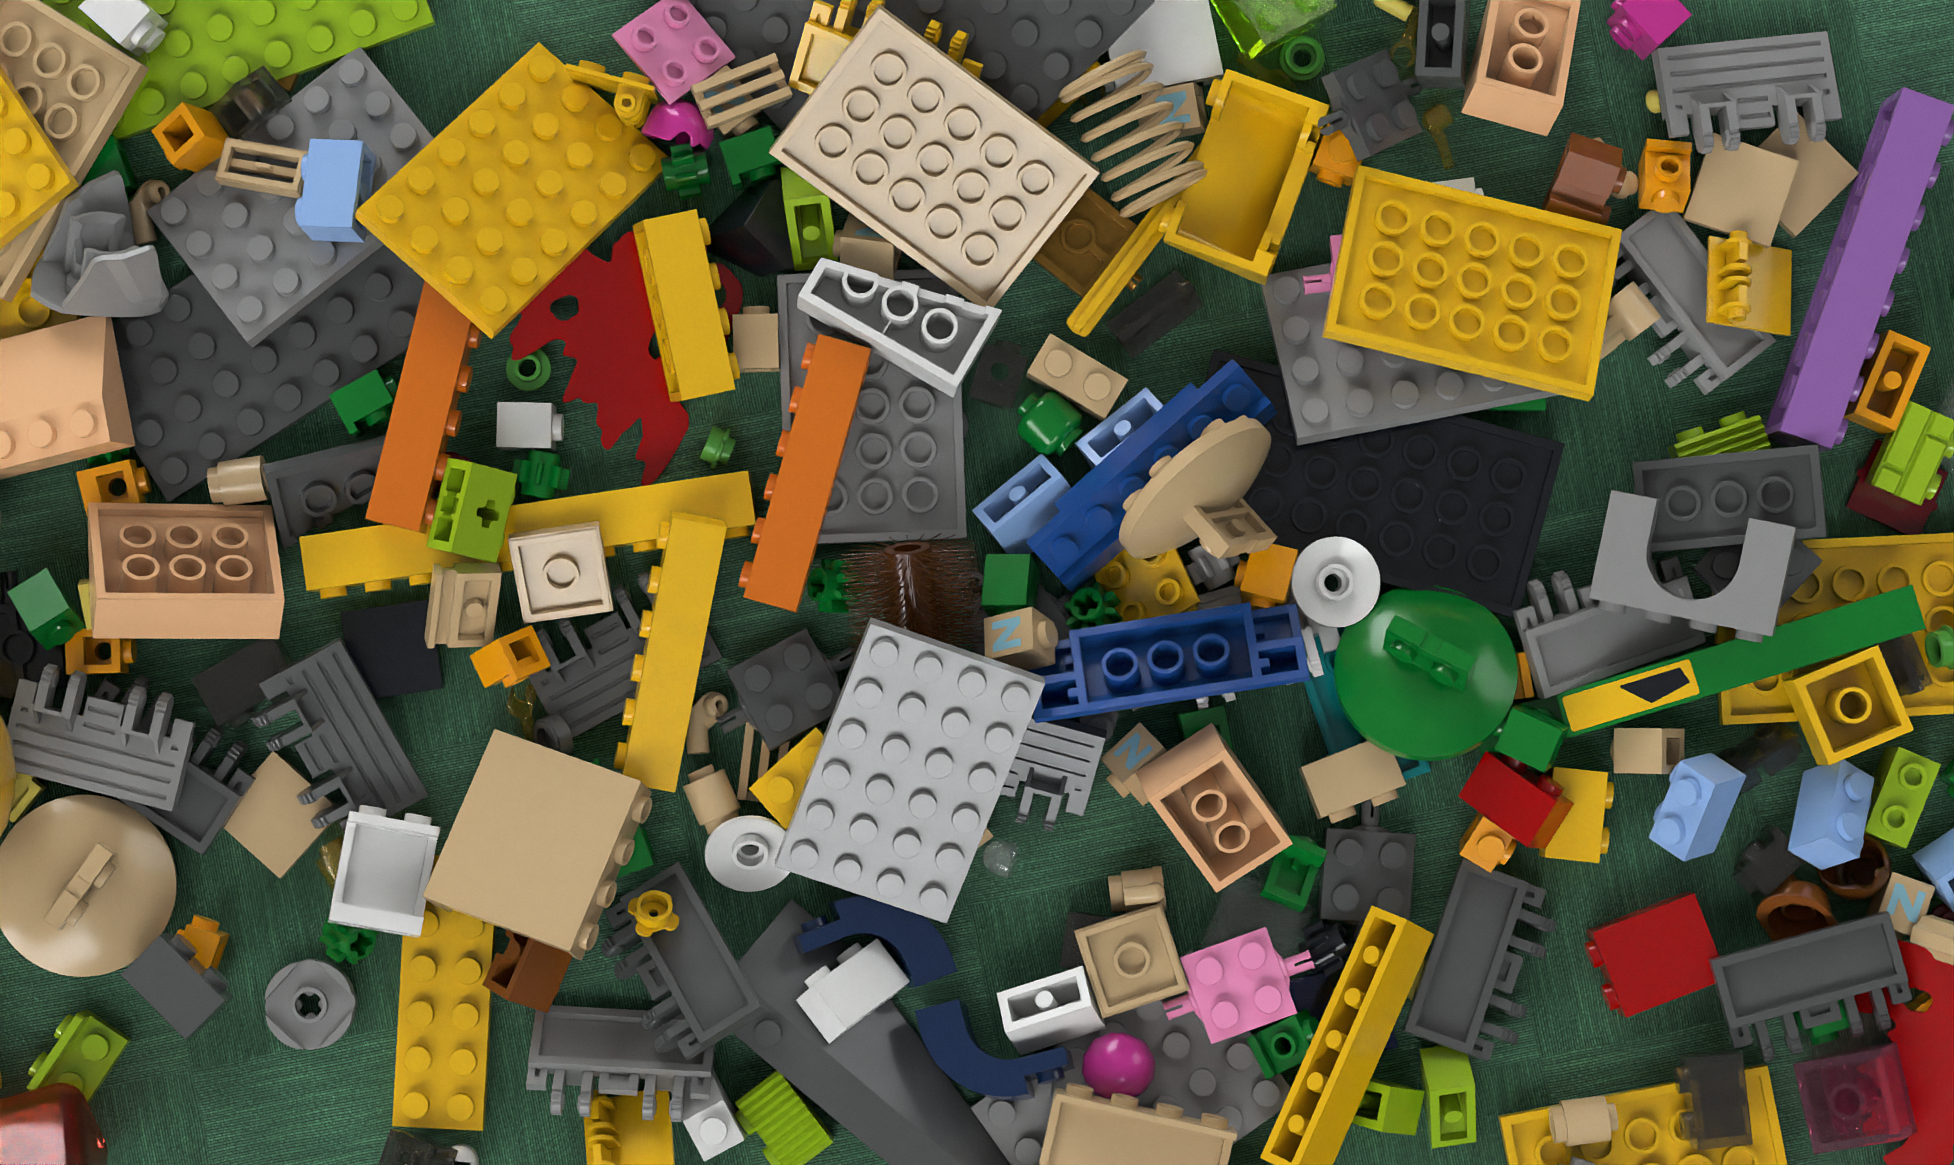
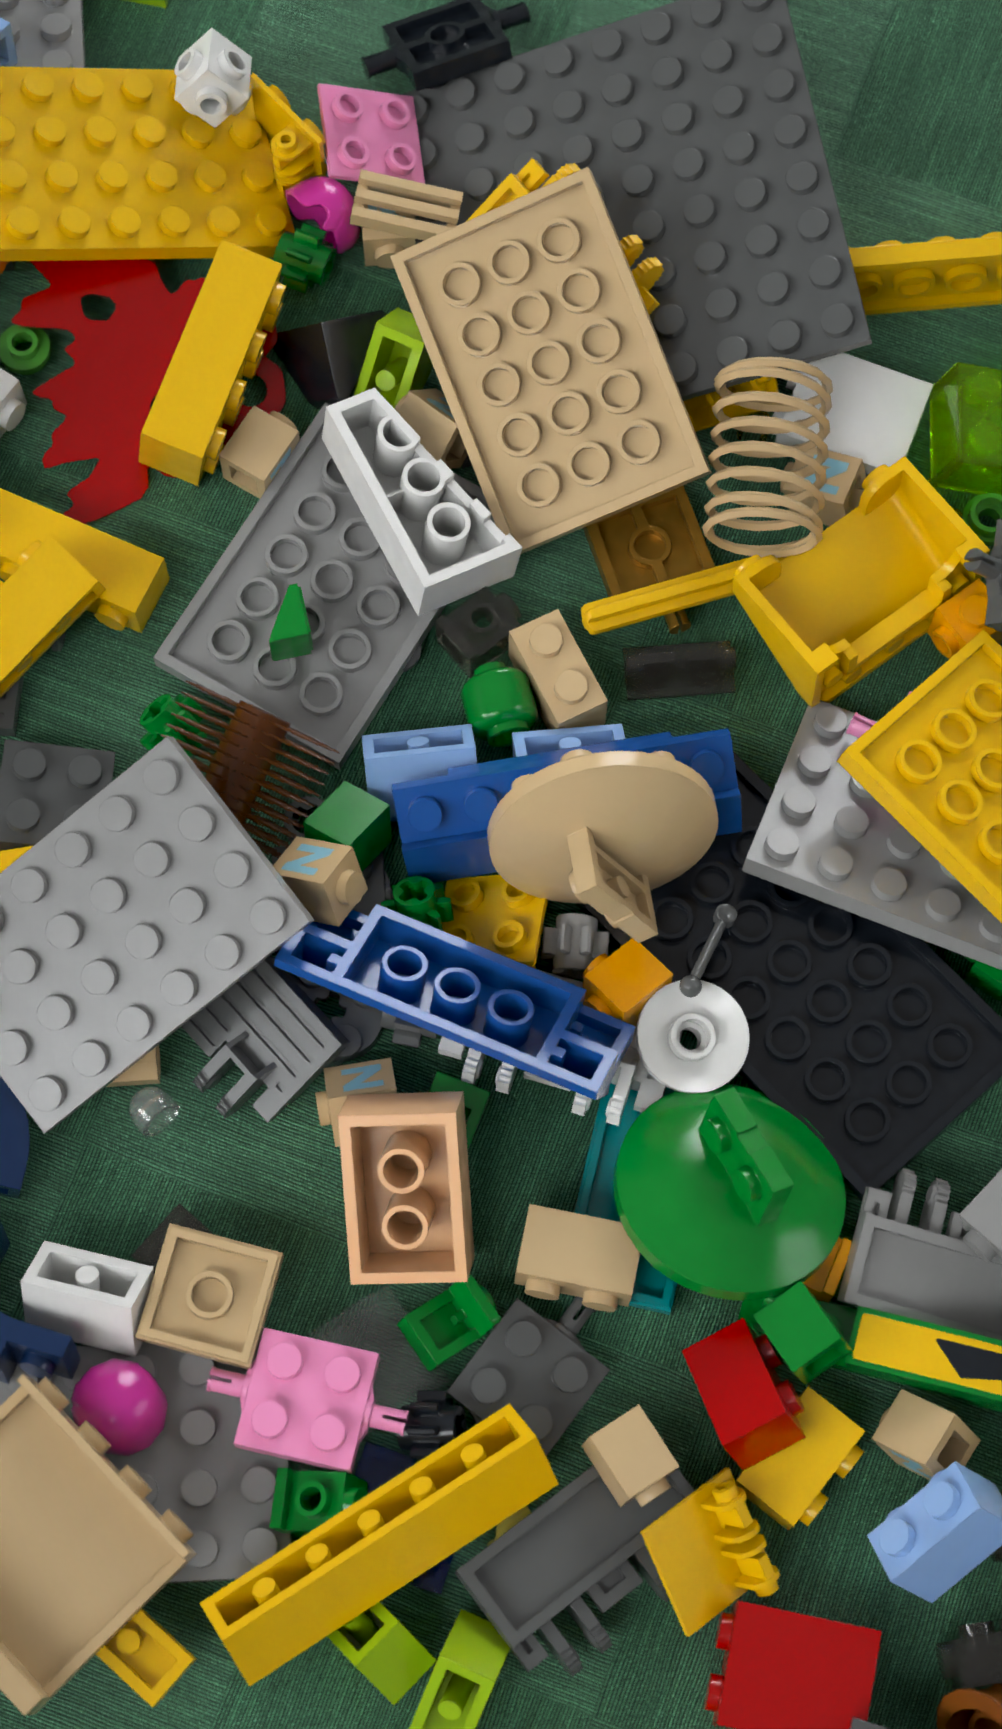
camera: 30 degrees right, 15 degrees down
bright green plate [699,425,736,469] -> none
green brick [719,126,784,191] -> none
orange brick [738,334,872,613] -> none
tan piece [1108,866,1166,913] -> none
light orange brick [1459,812,1517,873] -> none
none -> white brick [174,28,252,128]
none -> green slope [269,583,314,661]
none -> tan brick [581,1405,679,1507]
none -> yellow hinge [641,1467,780,1637]
none -> dark grey hinge [680,904,737,998]

